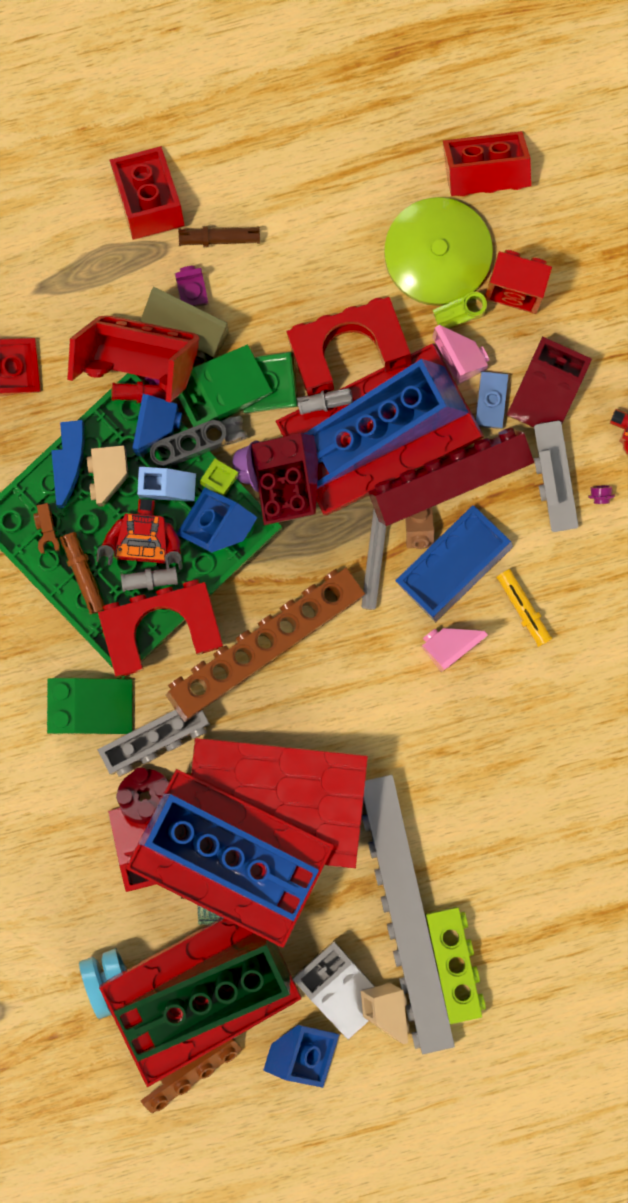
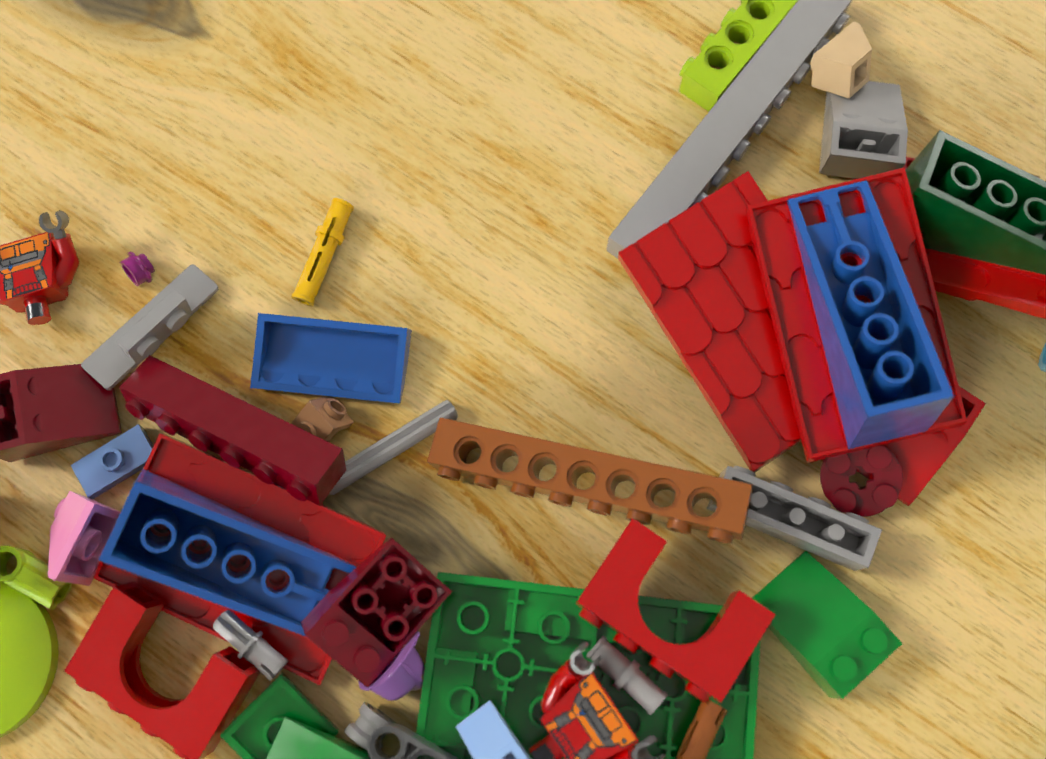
camera: 125 degrees left, 10 degrees down
blue slope [177,488,257,553] -> none
lime plate [200,459,238,497] -> none
blue slope [263,1025,340,1088] -> none
bright pink slope [421,628,488,673] -> none

